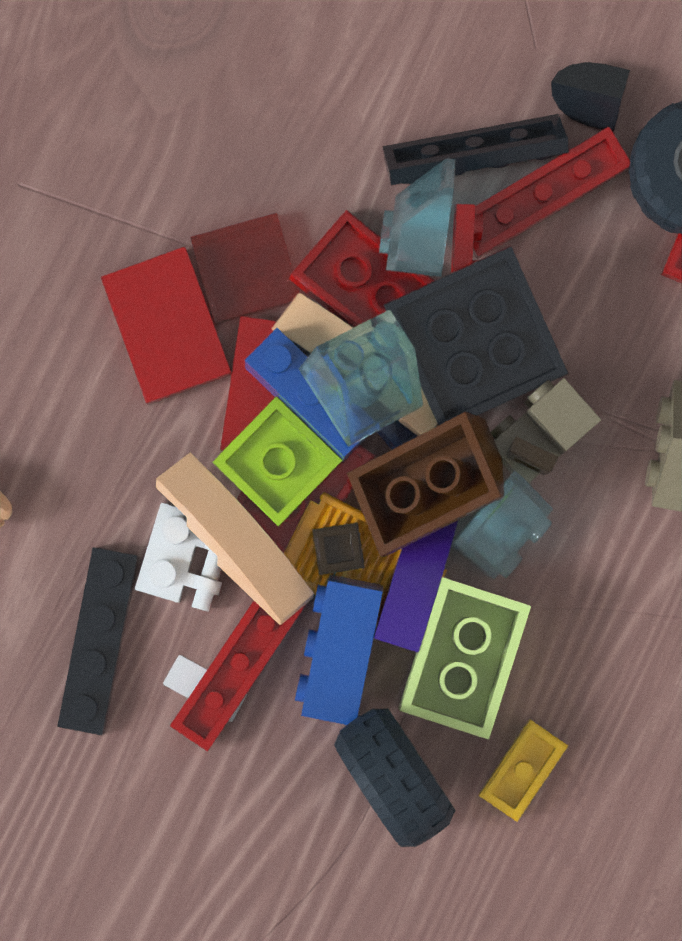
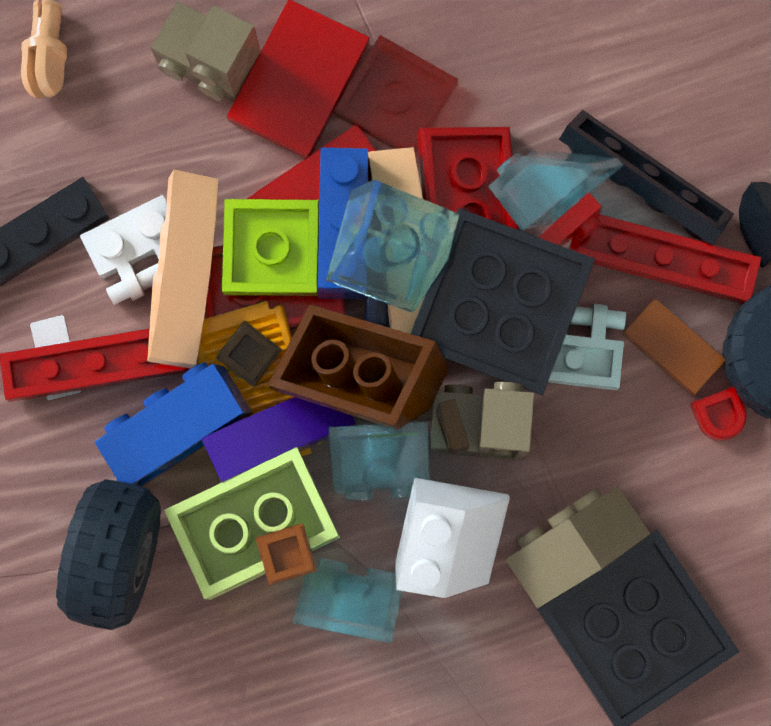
camera: 50 degrees right, 5 degrees down
yellow plate [478,719,568,822] -> none
none -> dark tan brick [151,1,261,102]
none -> dark orange tile [256,523,318,586]
none -> clear light blue slope [293,558,402,643]
none -> white slope [395,478,510,598]
none -> light aqua plate [548,304,626,390]
none -> dark orange tile [622,298,725,396]

